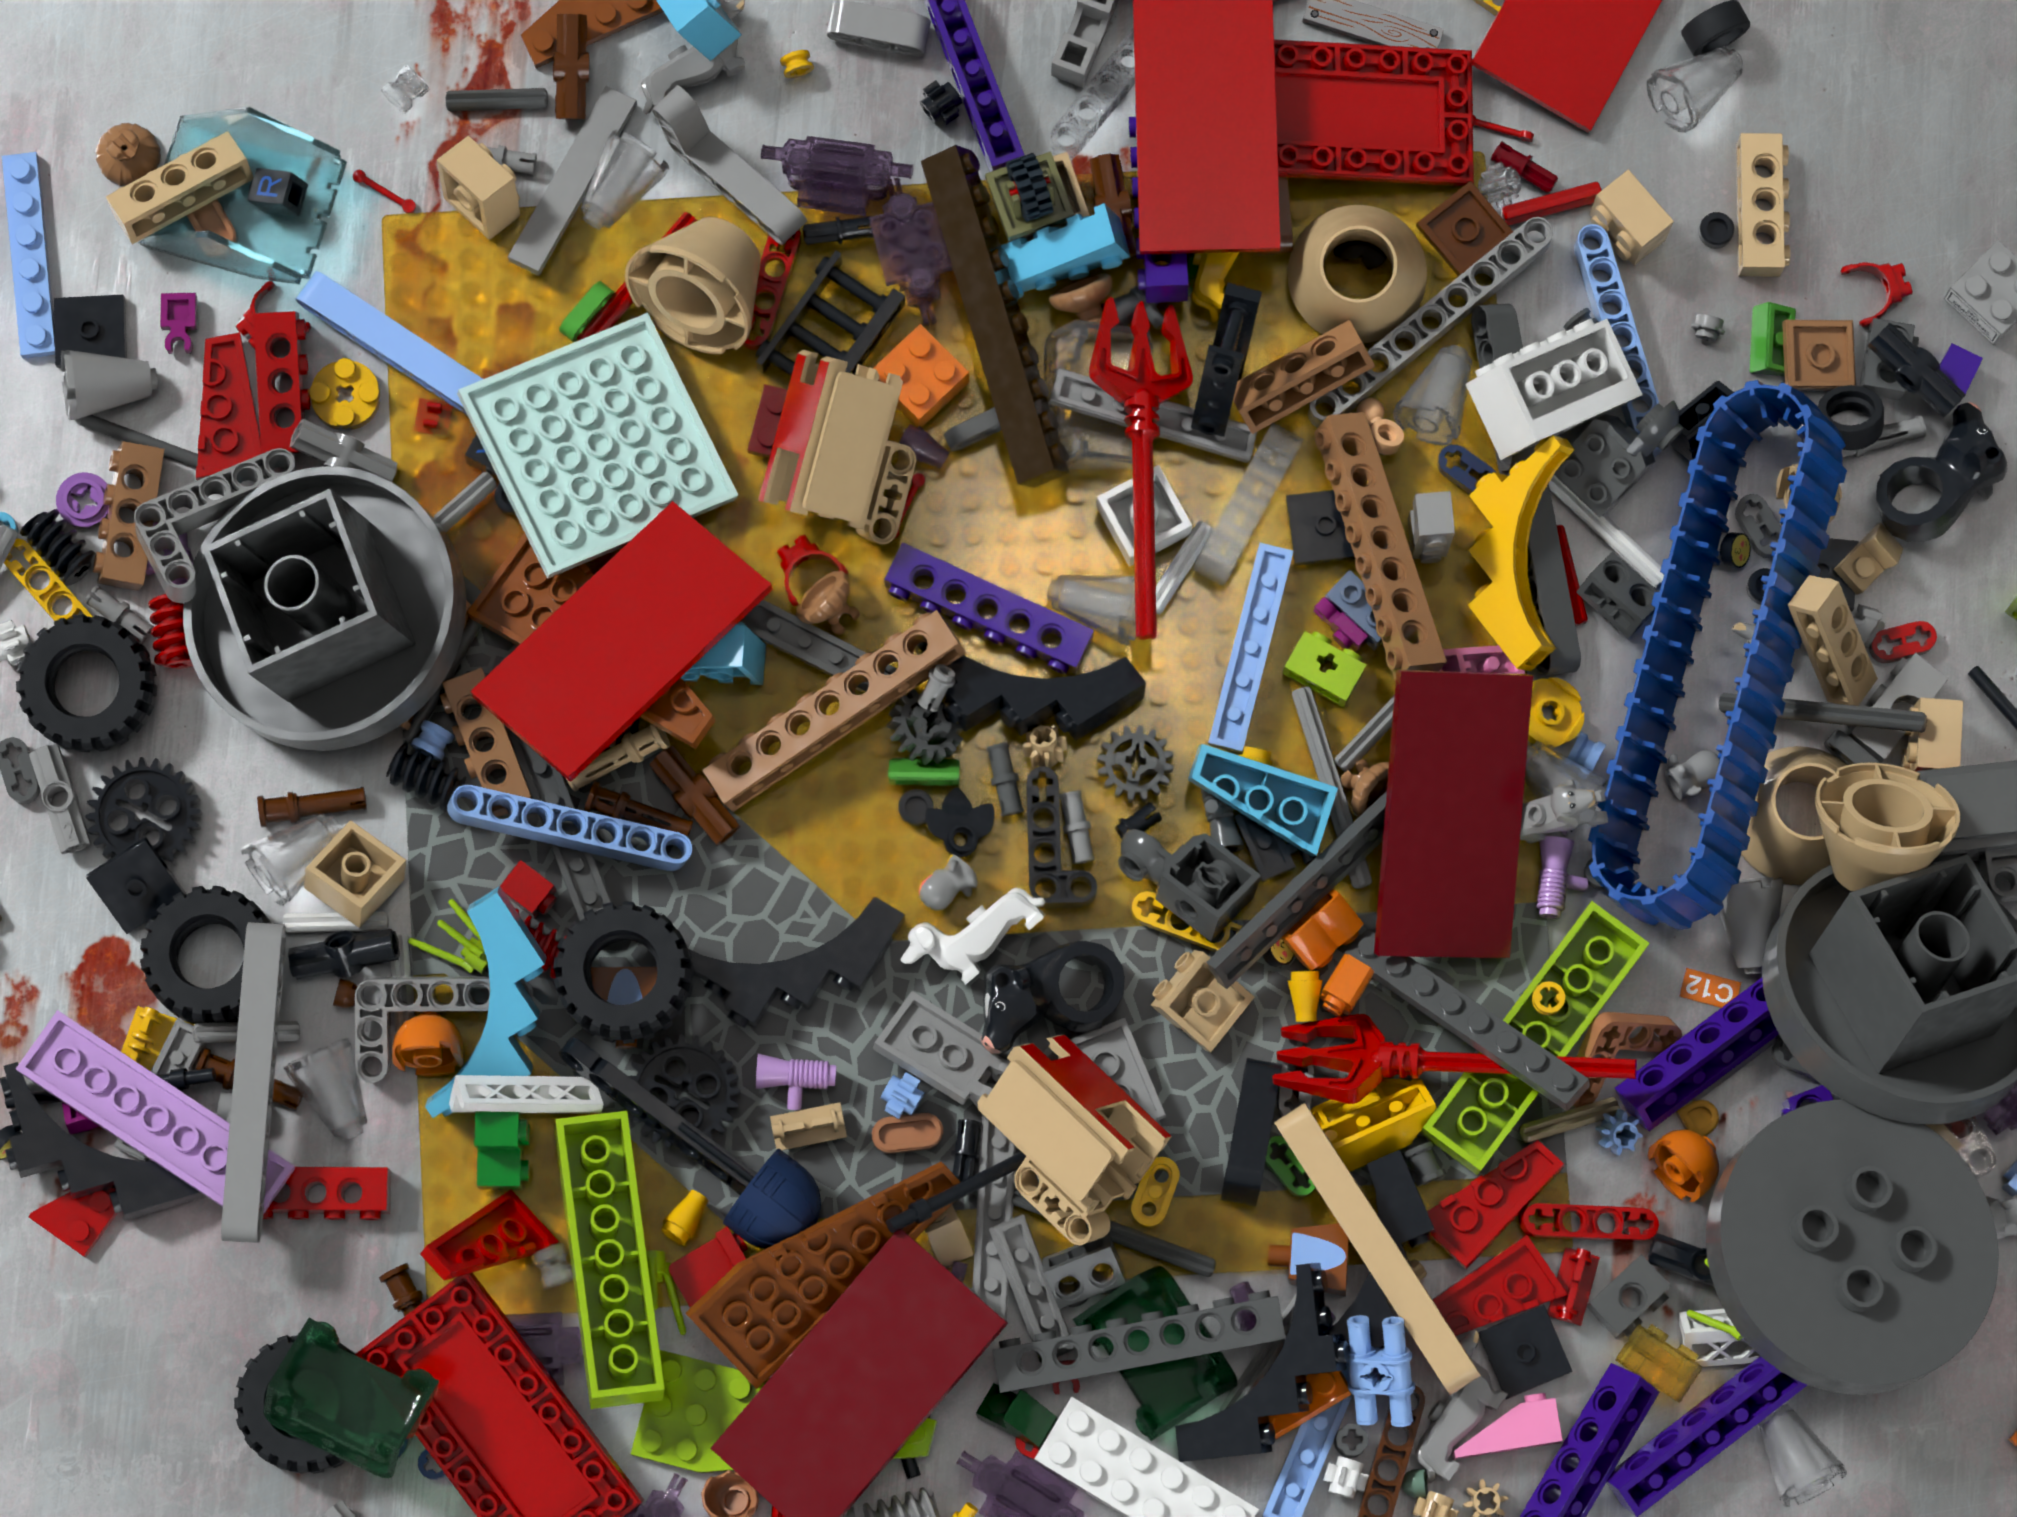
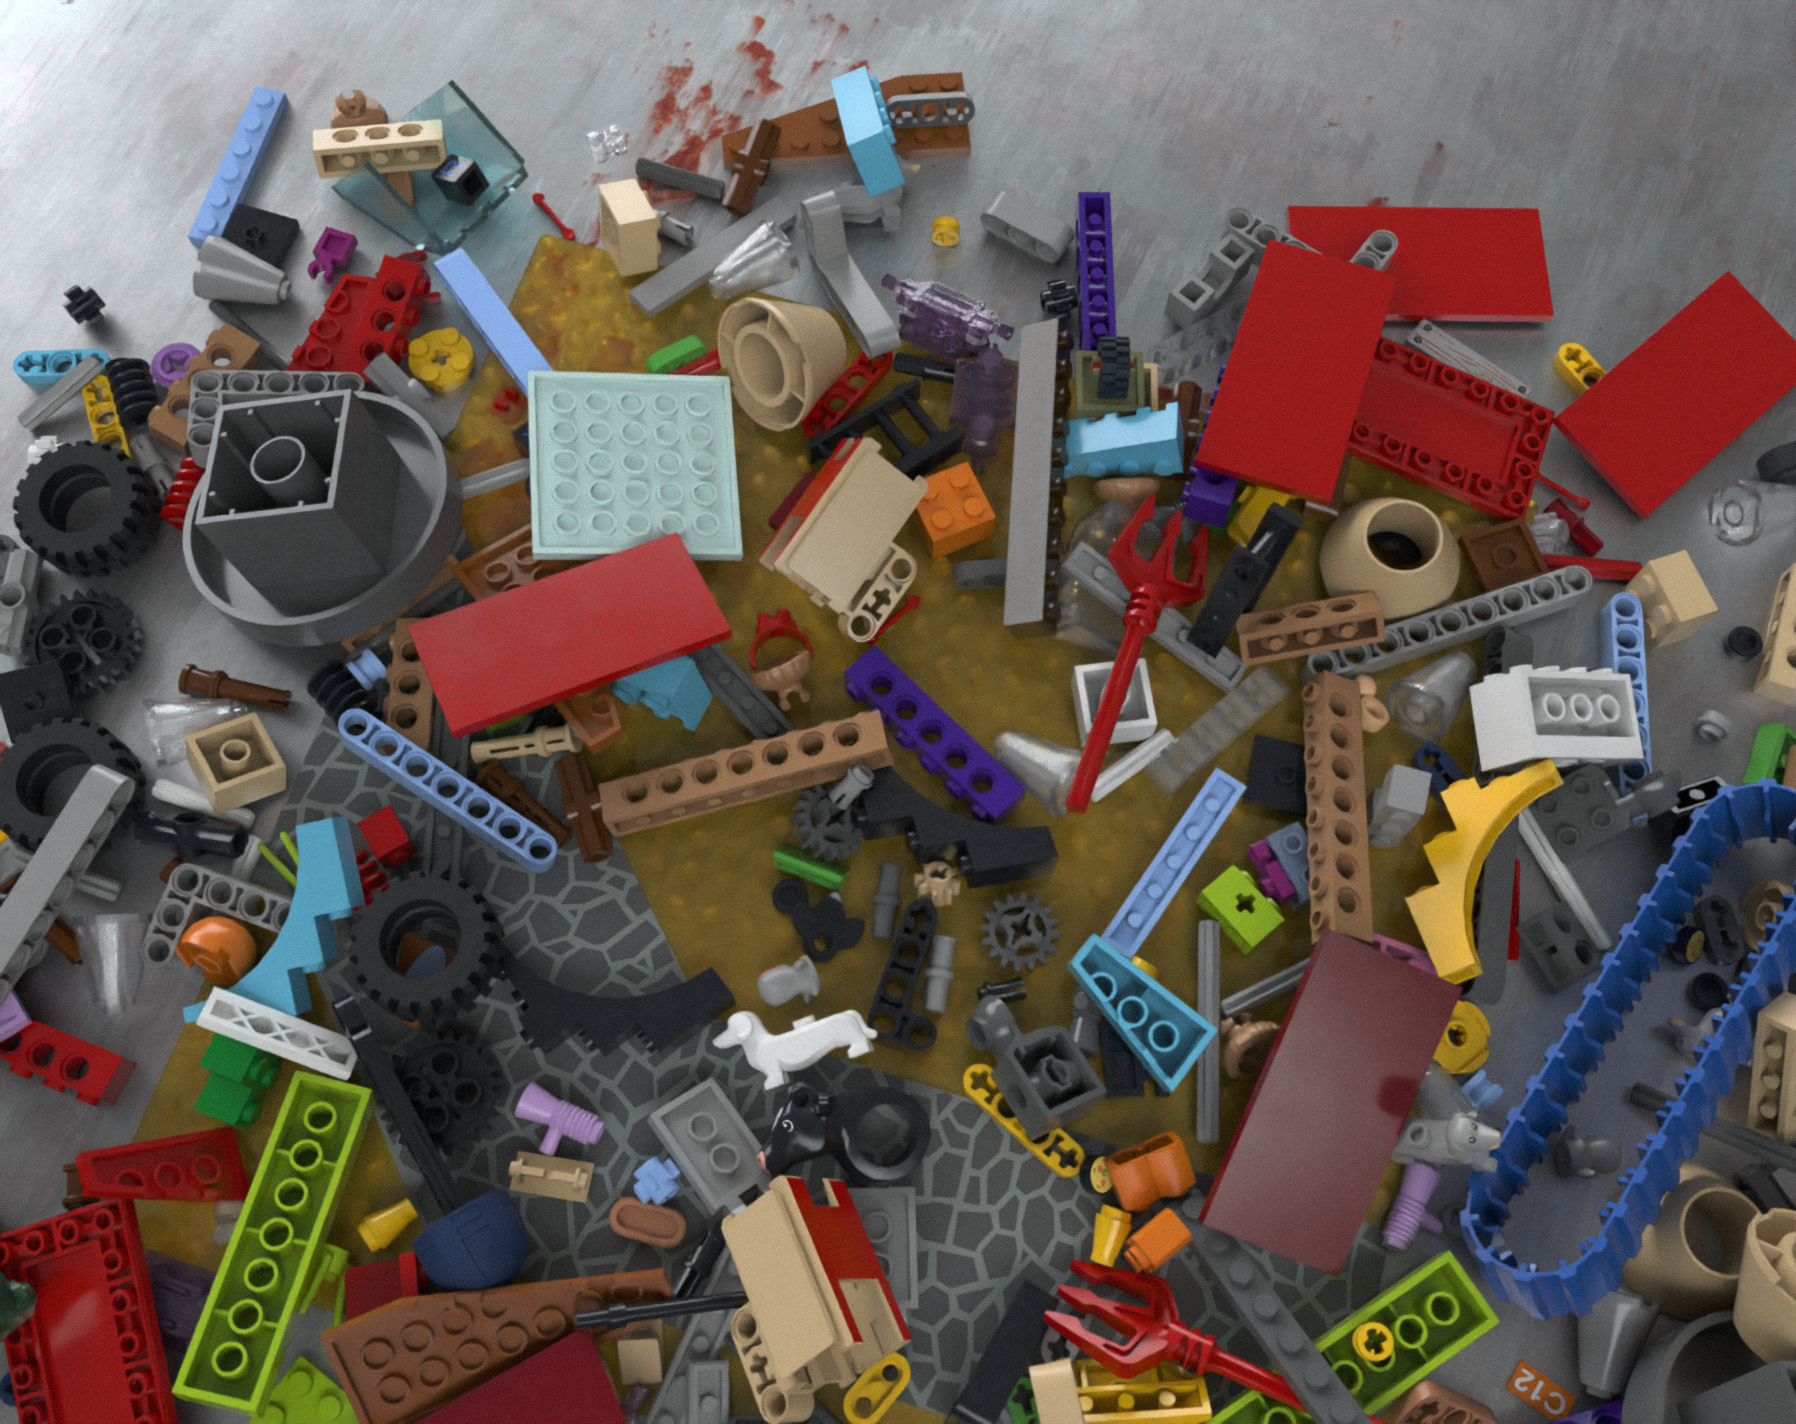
camera: 20 degrees right, 10 degrees down
cone [898,424,950,469] -> none
tan plate [1151,950,1255,1052] -> none
dark grey plate [1206,791,1387,989] -> none

